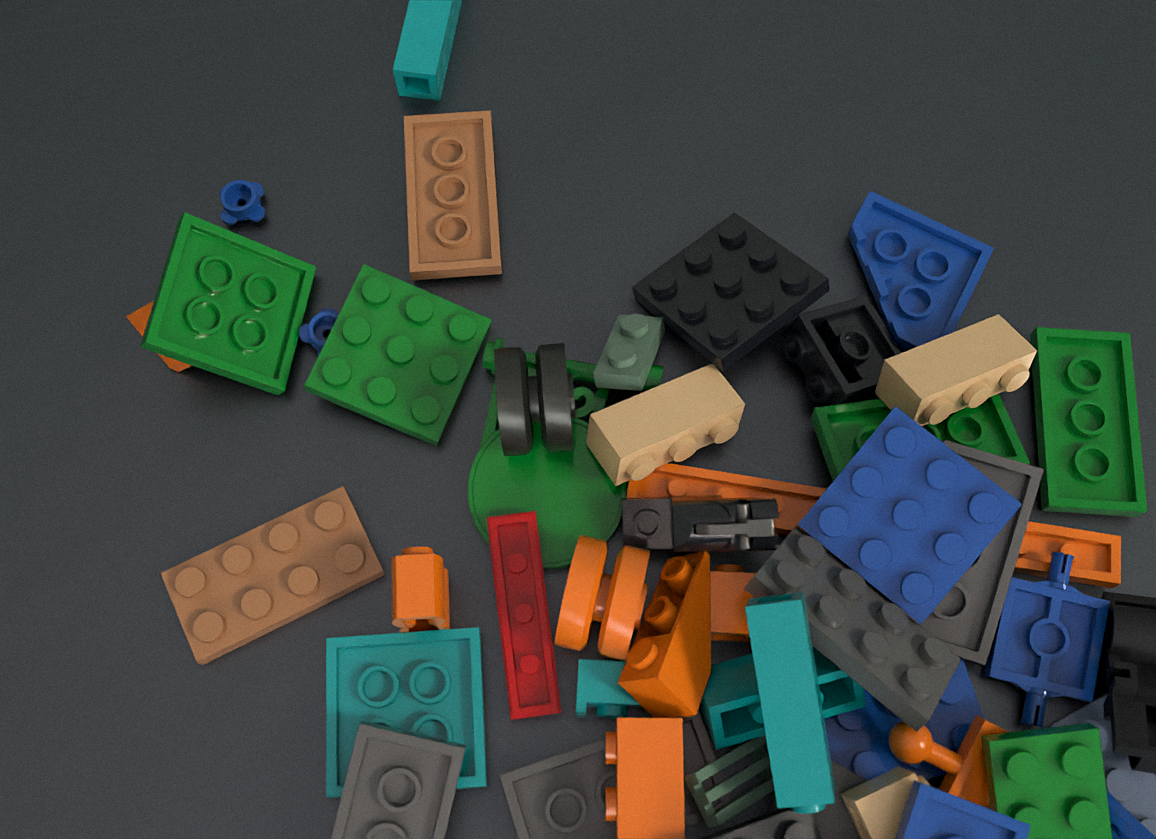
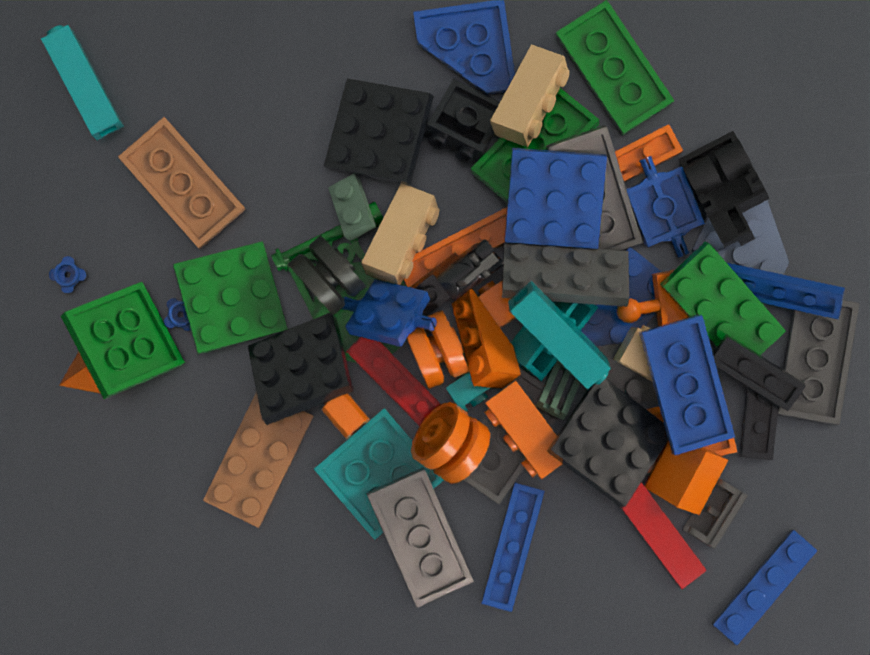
camera: 35 degrees left, 15 degrees up
none -> black plate [248,312,353,425]
none -> blue plate [341,279,437,347]
none -> orange wheel [411,402,490,484]

